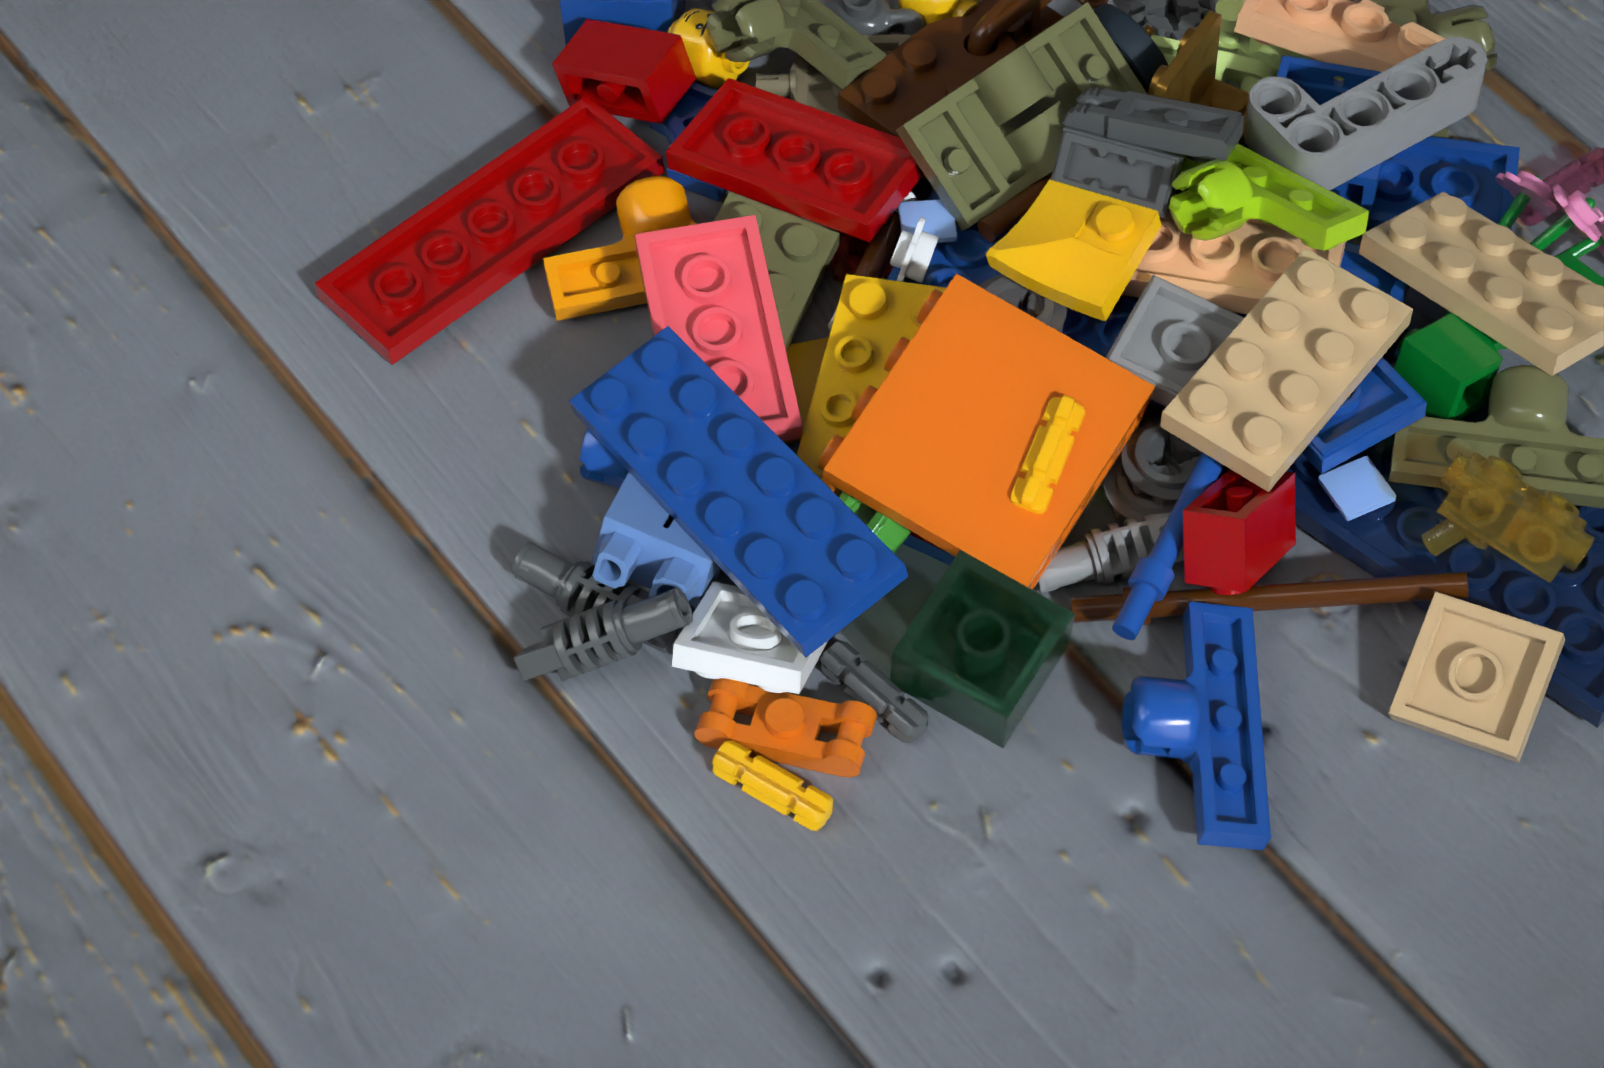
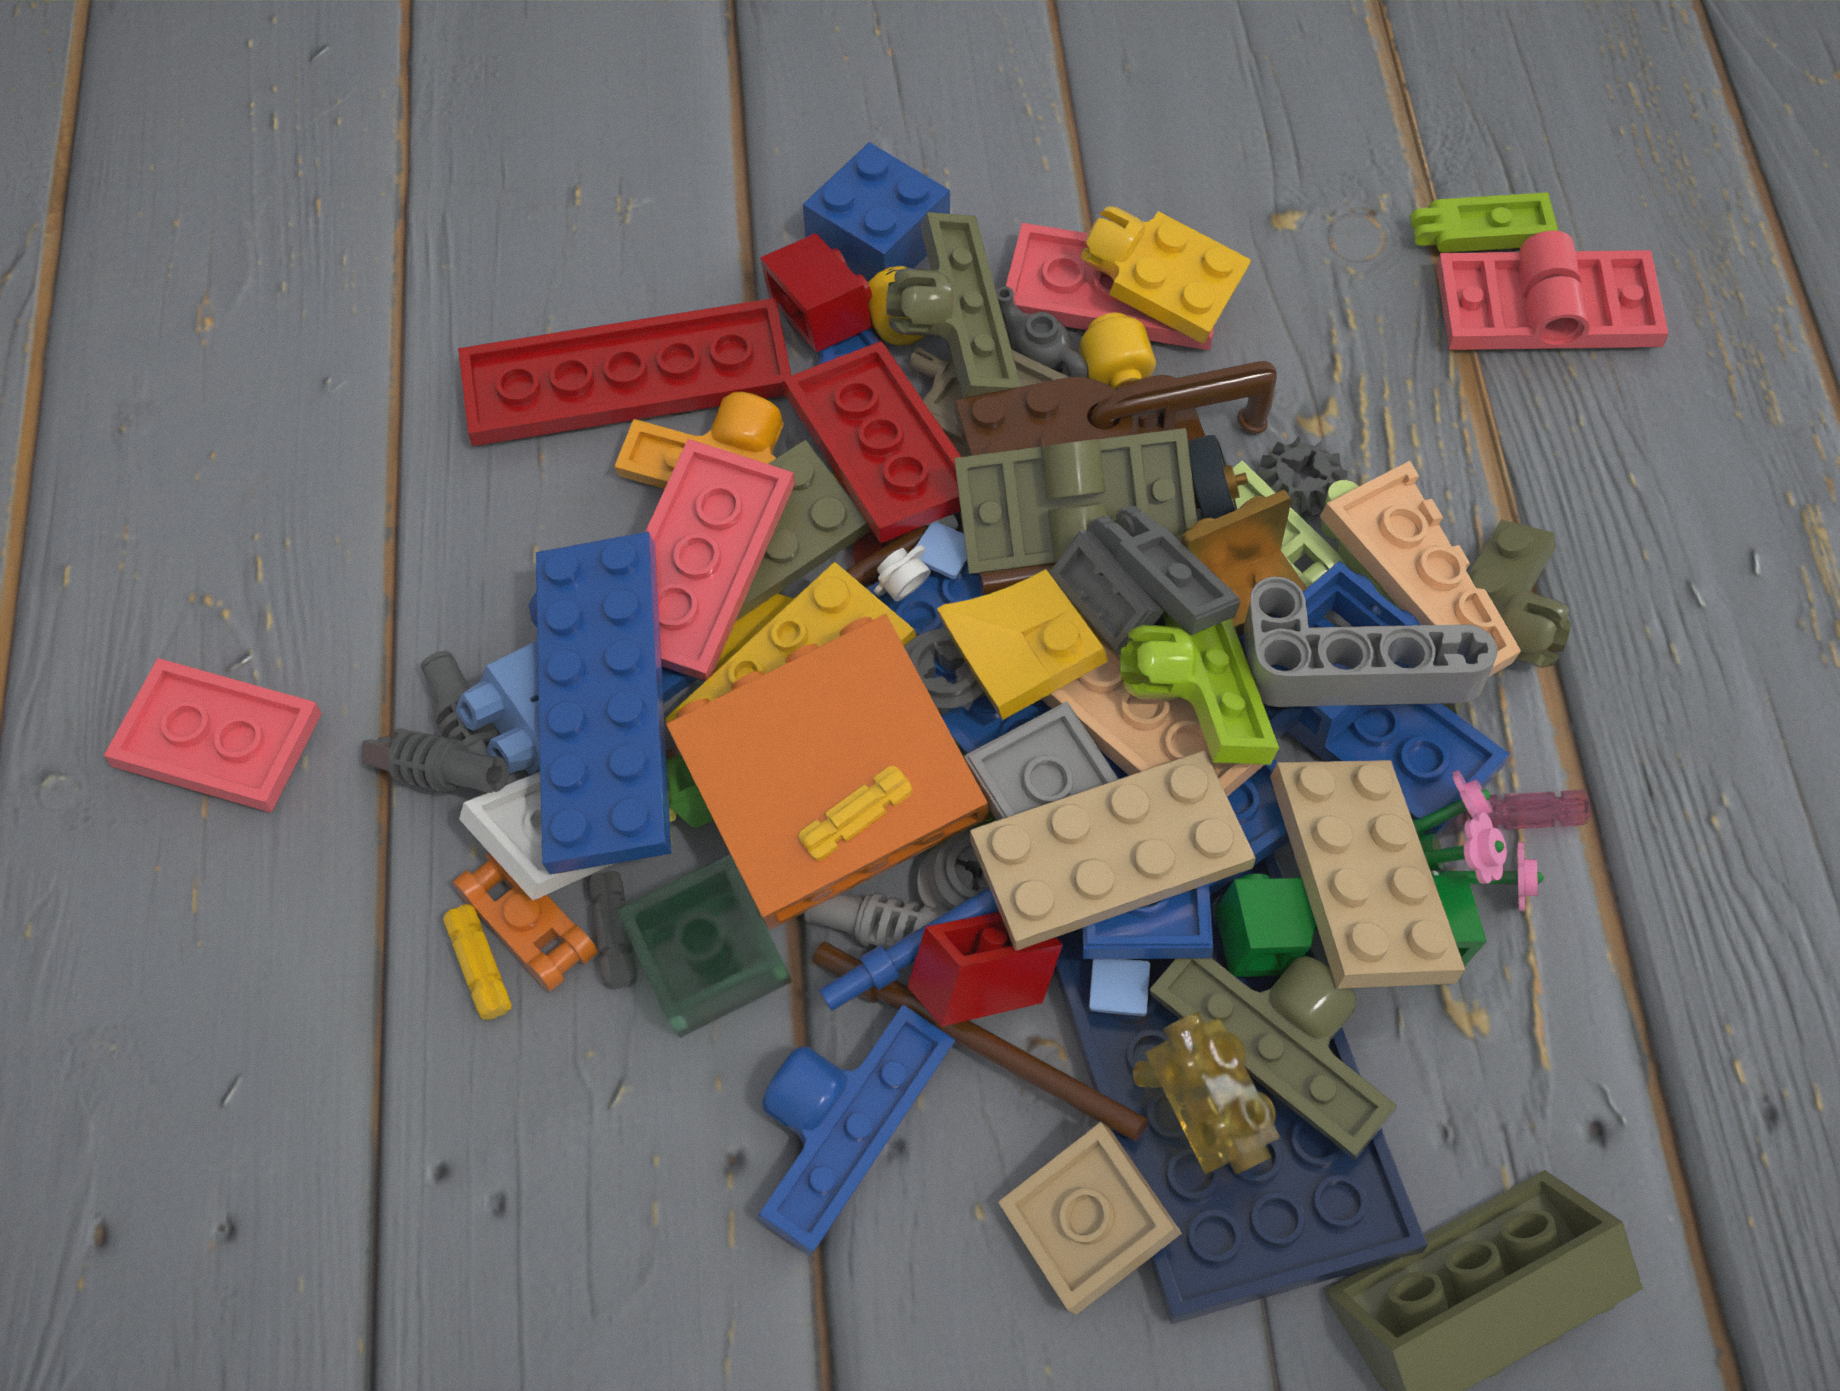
camera: 30 degrees right, 5 degrees up
none -> coral plate [104,658,322,813]

